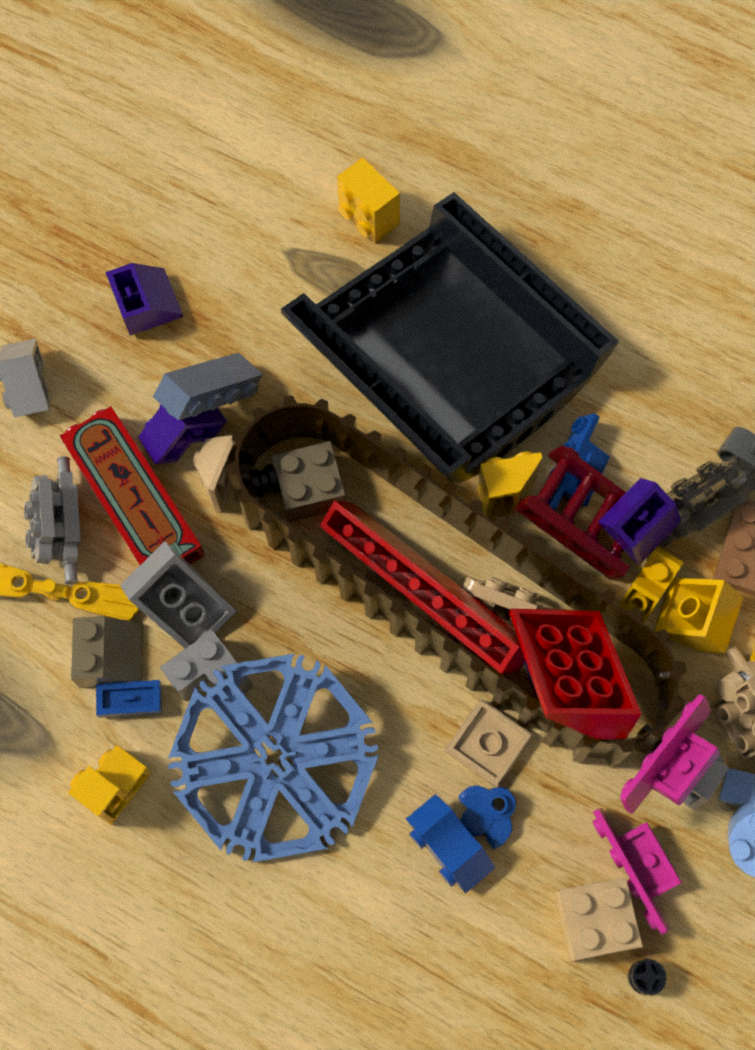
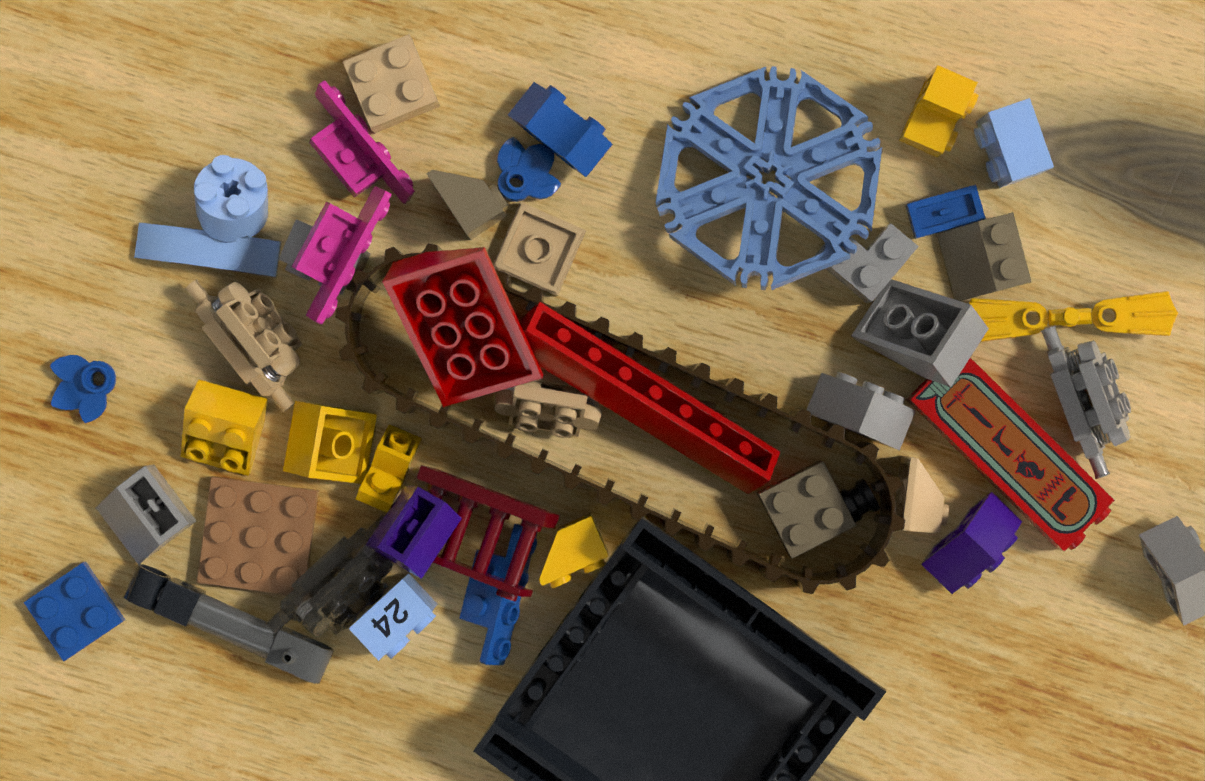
camera: 165 degrees right, 20 degrees up
dark purple slope [106,263,183,336] -> none
sand blue brick [153,352,263,420] -> none
black wheel [628,959,667,995] -> none
none -> light blue brick [349,573,438,661]
none -> dark tan slope [426,170,508,240]
none -> light grey brick [807,372,915,451]
none -> light blue brick [974,98,1054,188]

